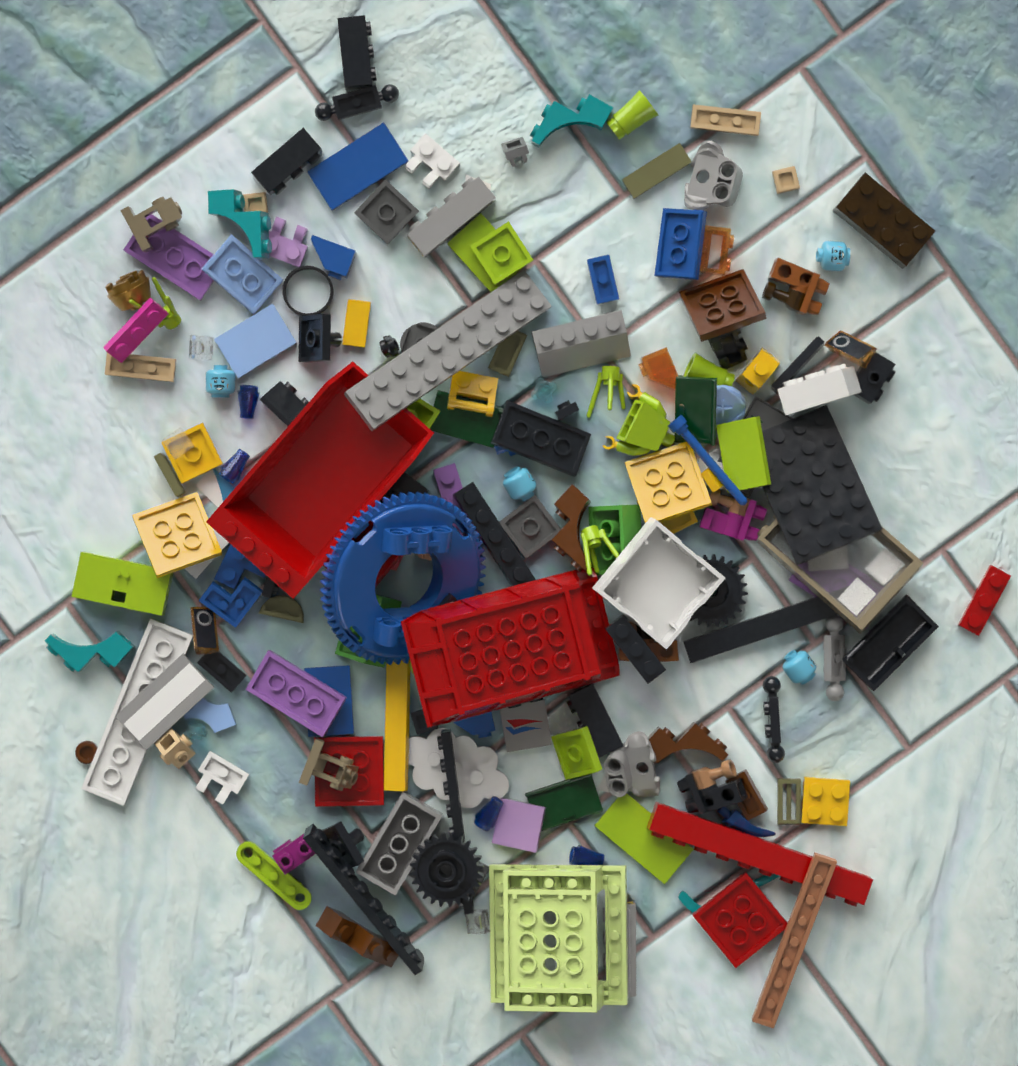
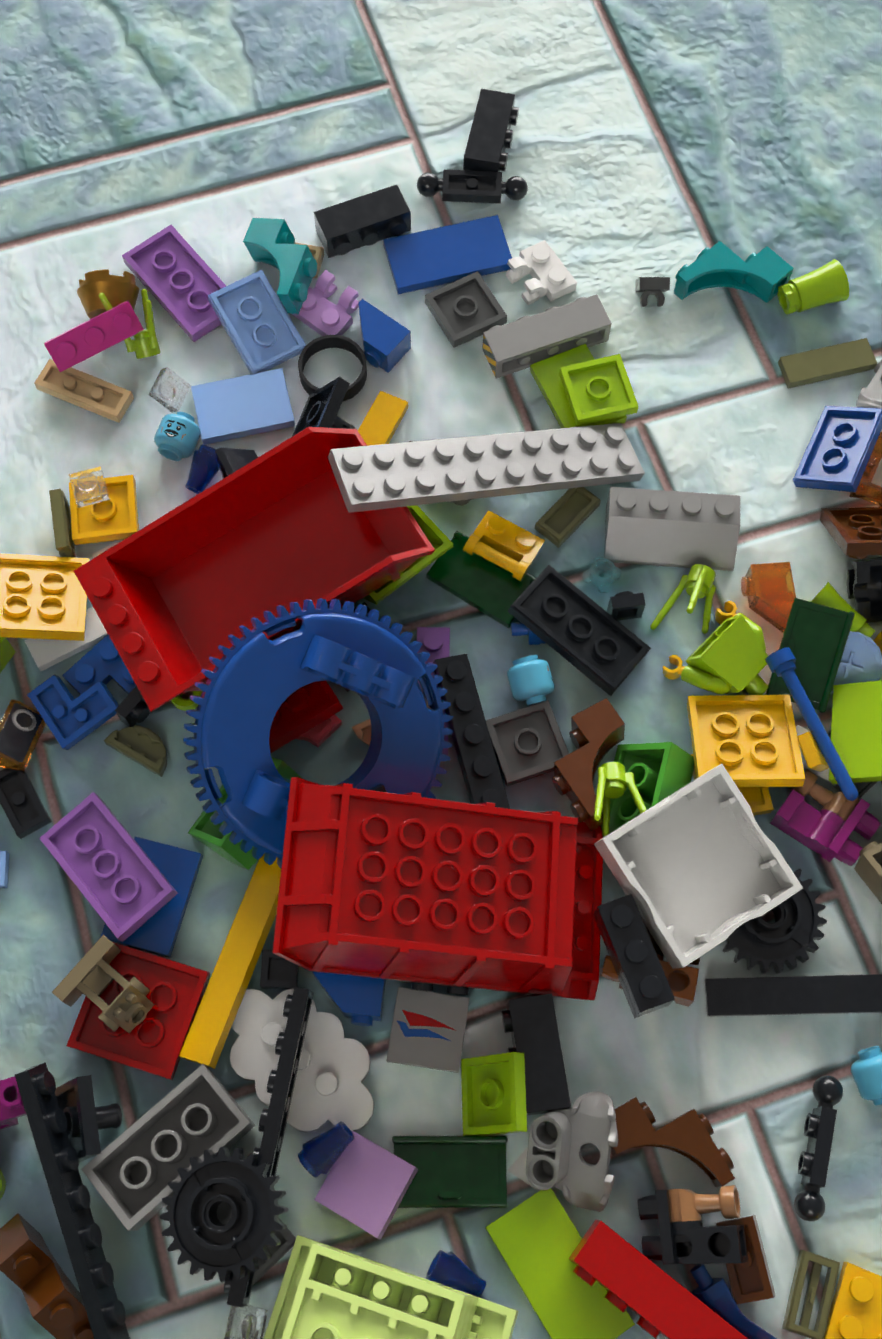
camera: 20 degrees right, 20 degrees down
dark tan tile [120,197,182,253] -> none
blue plate [587,255,619,305] -> none

